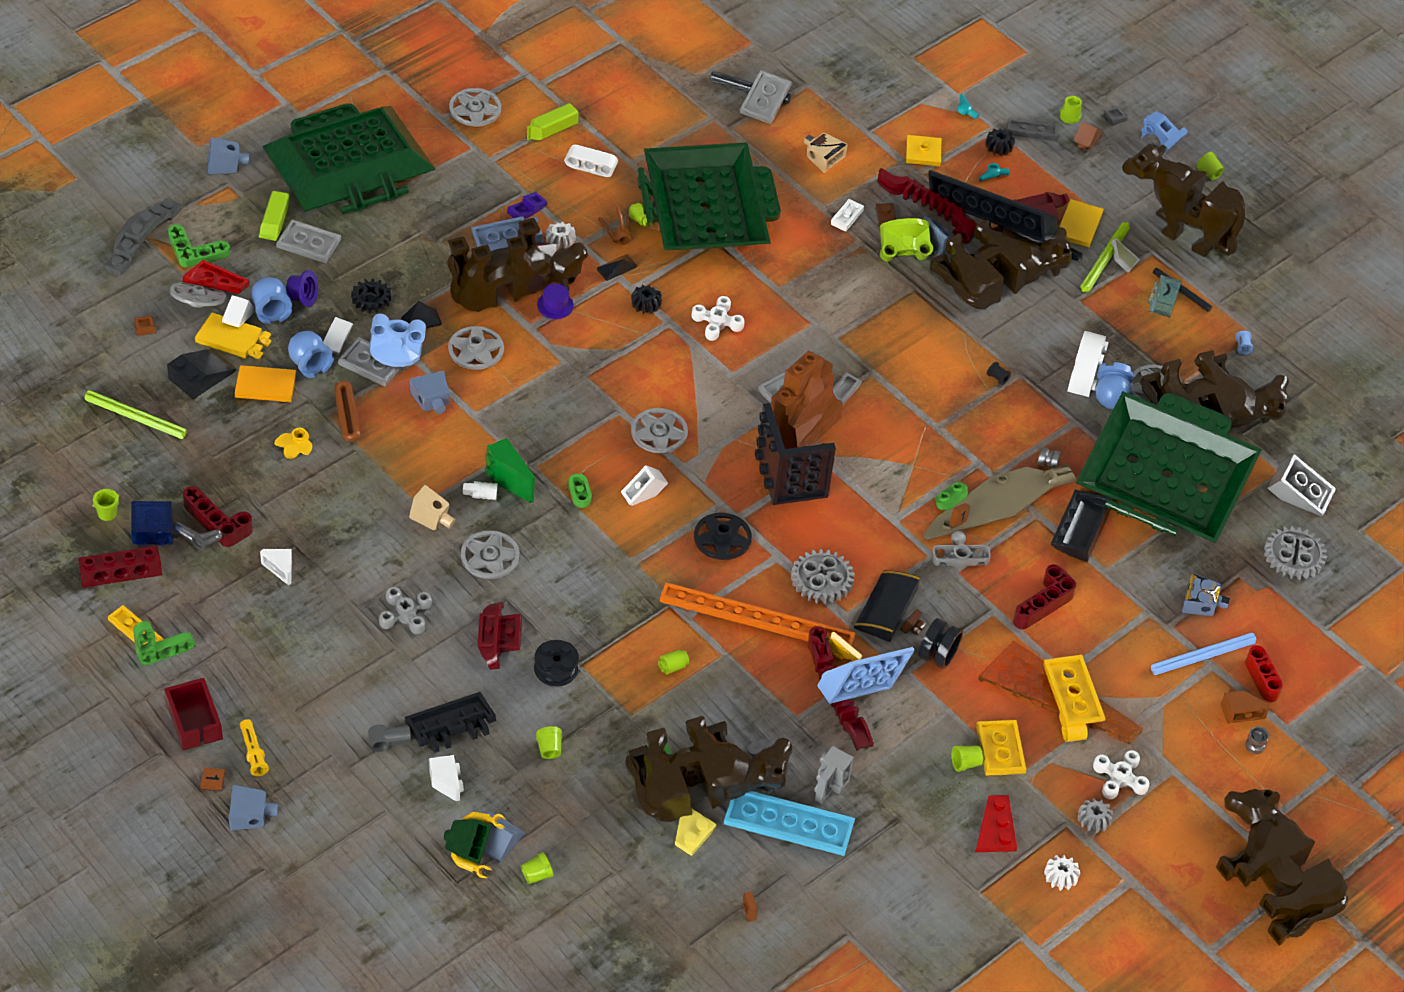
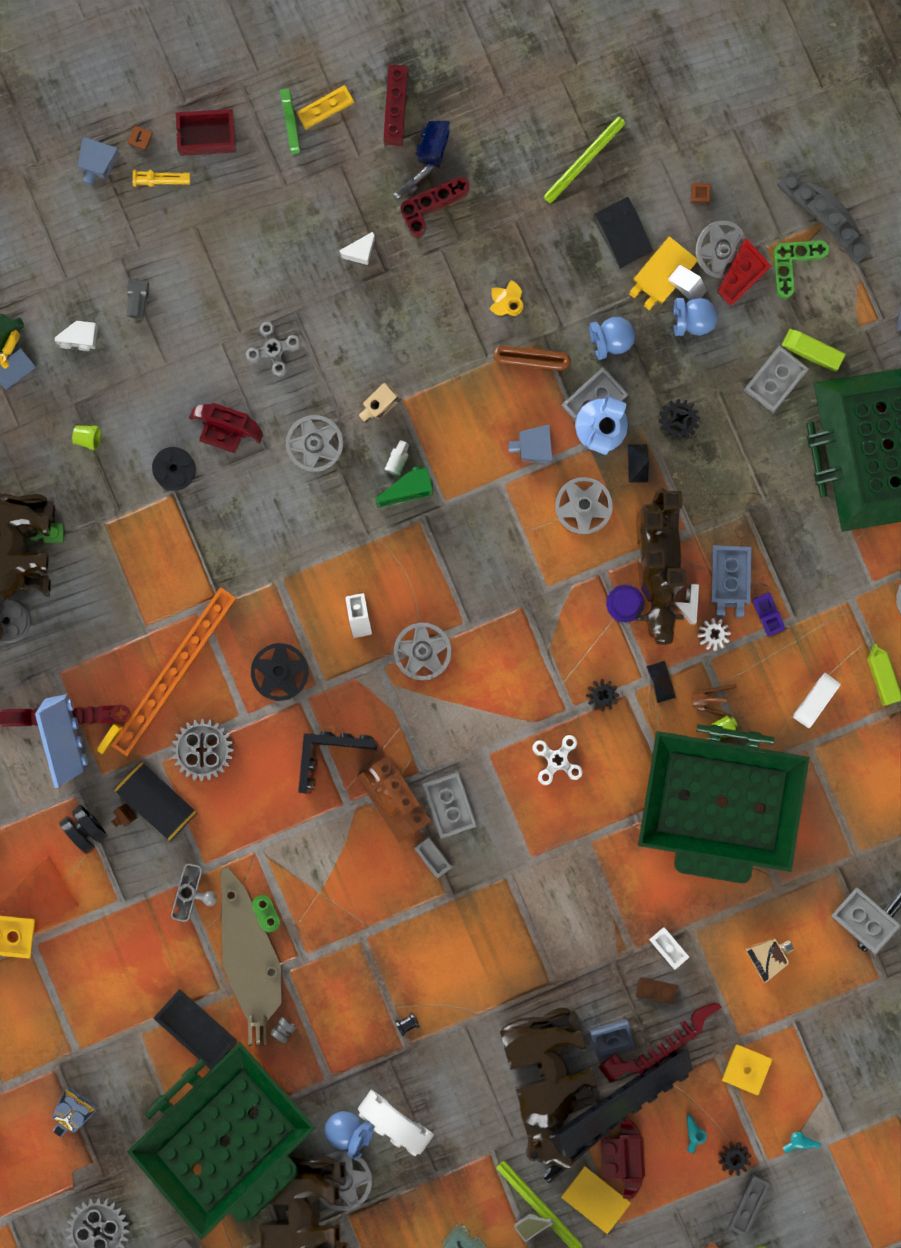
camera: 115 degrees right, 35 degrees up
lime piece [92,489,119,521] -> none
light orange tile [235,365,296,402] -> none
dark purple piece [286,270,318,307] -> none
white slope [323,317,353,355] -> none
black hinge [405,692,496,753] -> none
bright green plate [568,474,592,508] -> none
lime brick [658,649,689,675] -> none
lime piece [879,218,933,262] -> none
dark orange tile [949,503,971,527] -> none
dark red beam [1013,564,1076,629] -> none
light blue axle [1150,633,1256,675] -> none

